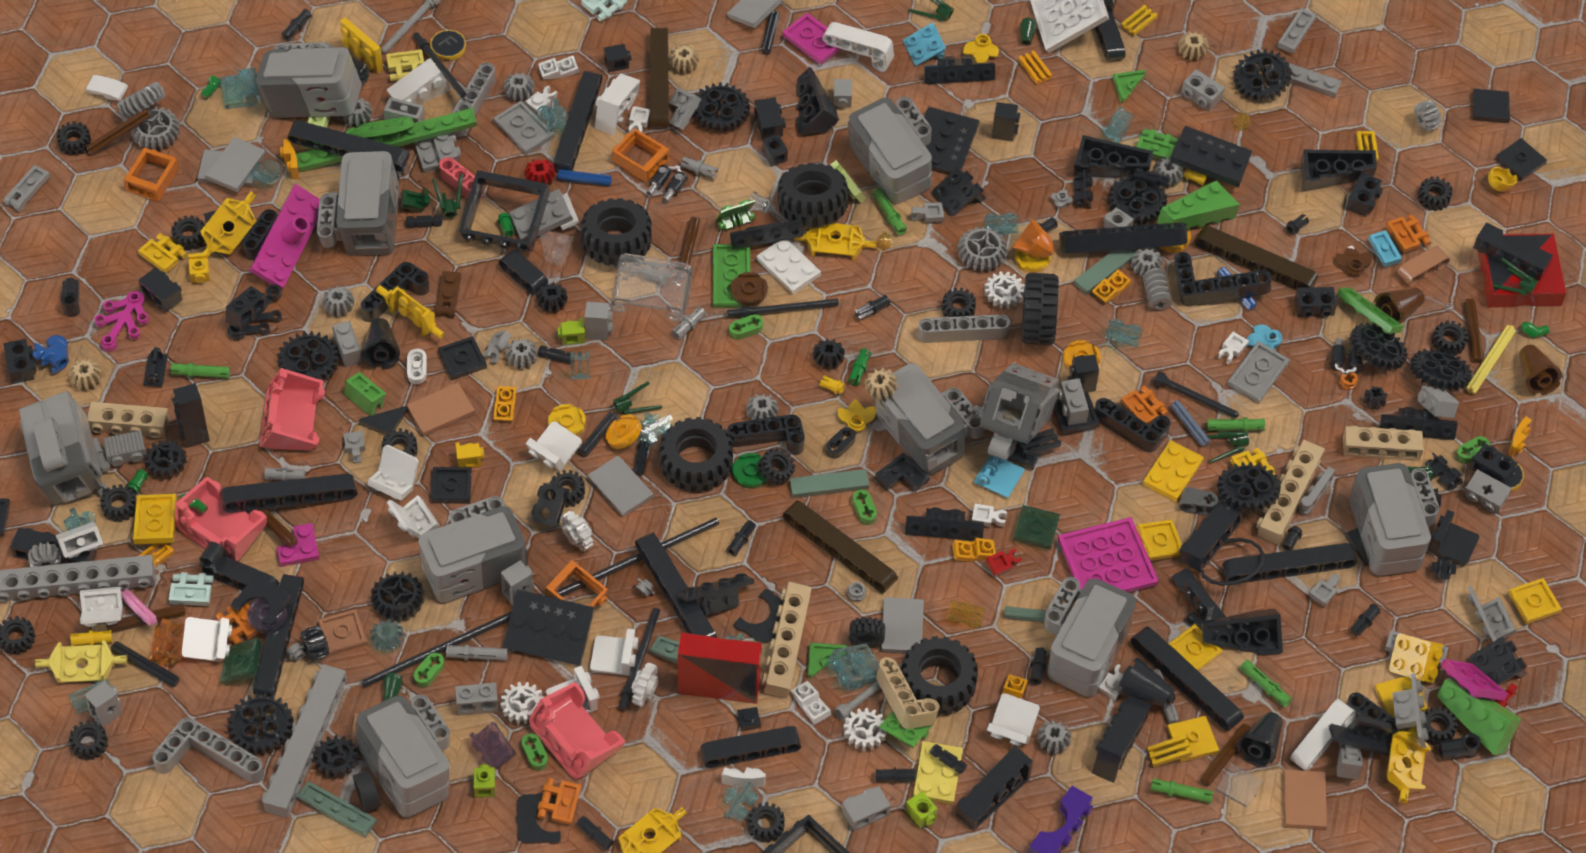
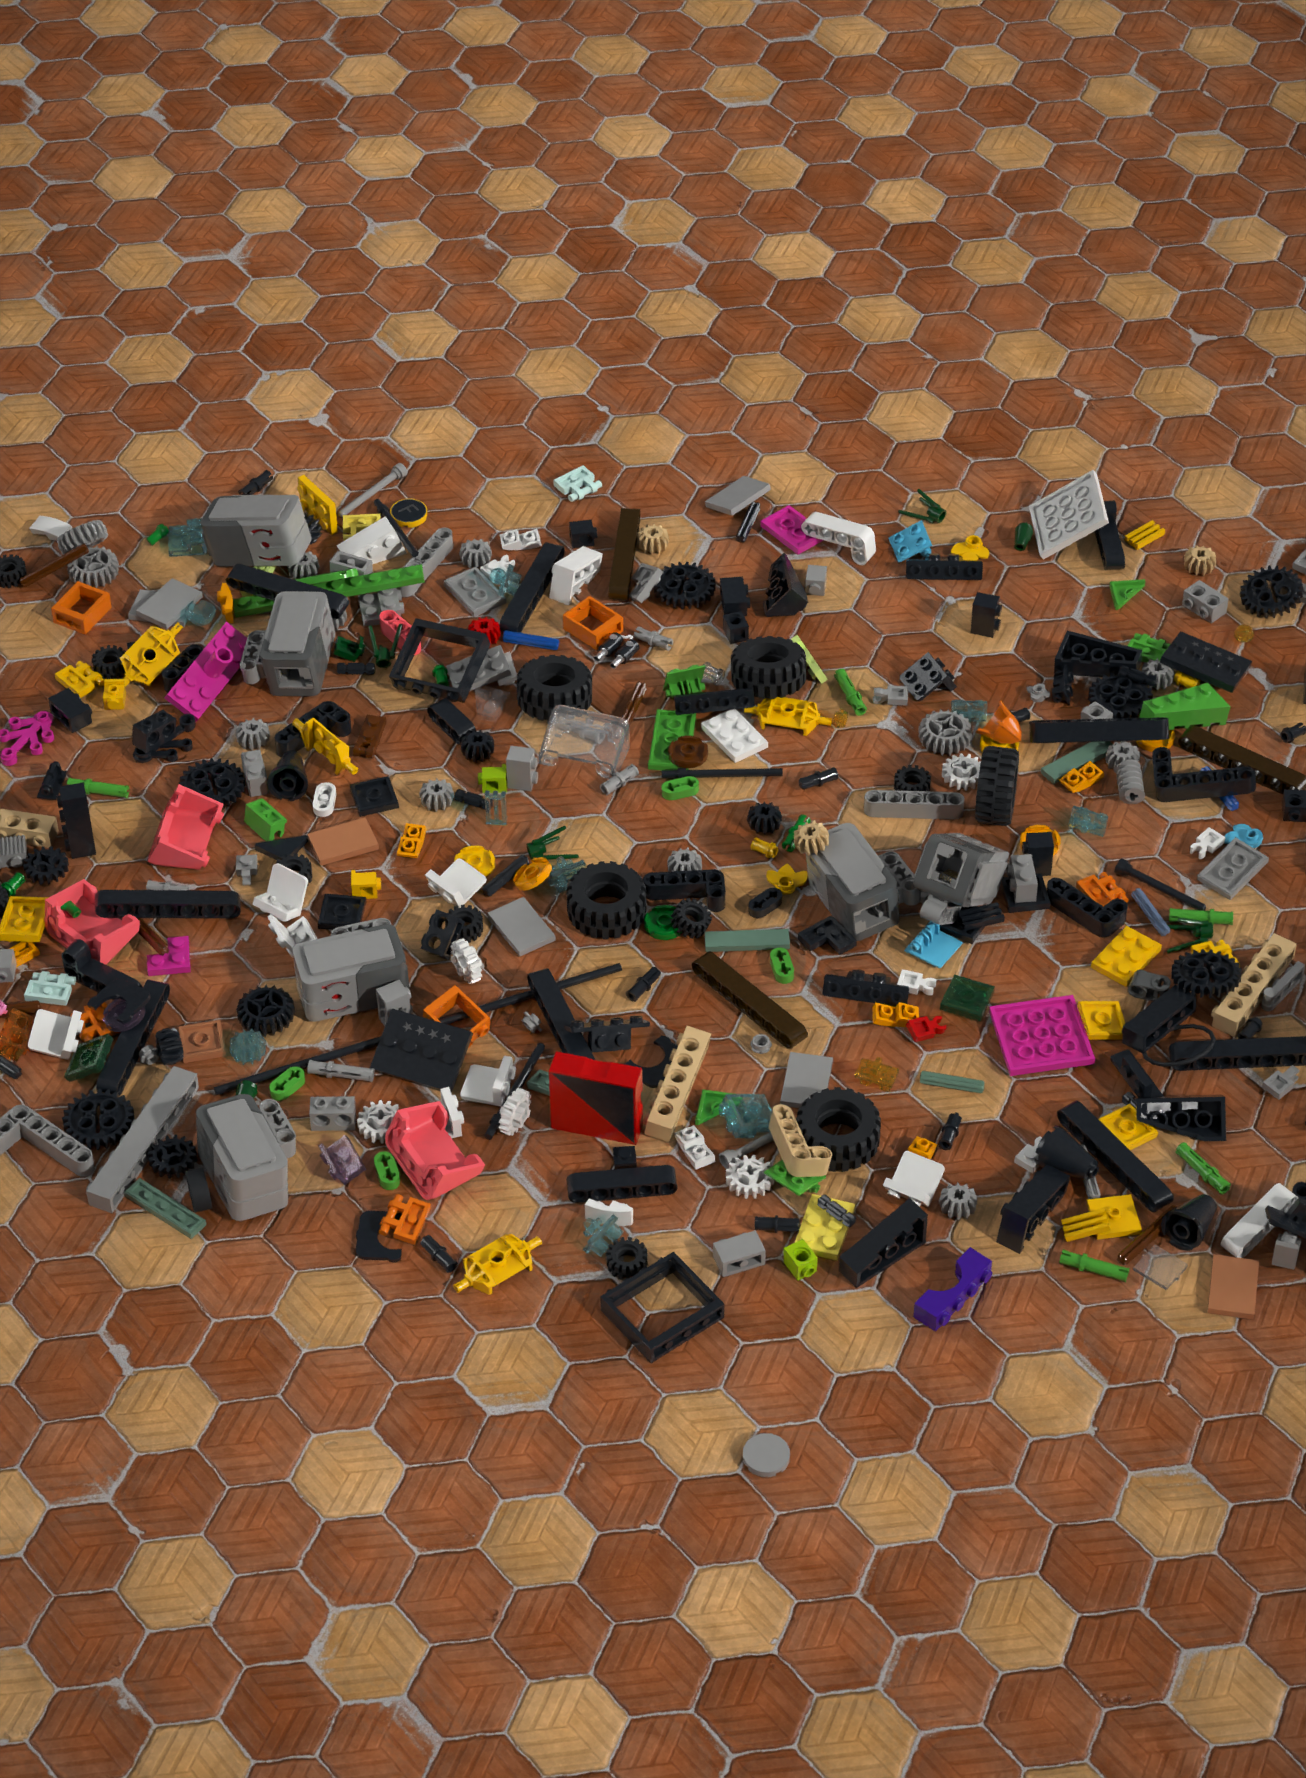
camera: 10 degrees right, 10 degrees down
lime brick [474,764,495,798] -> none
light grey plate [483,330,511,364] -> none
white plate [629,106,651,133] -> none
black axle [634,440,649,476] -> none
light grey piece [848,97,932,205] -> none
black tyre [849,616,885,648] -> none
black plate [922,106,980,175] -> none
light orange tile [1018,50,1052,85] -> none
light grey piece [1044,577,1136,697] -> none
clear light blue hips [1103,106,1135,143] -> none

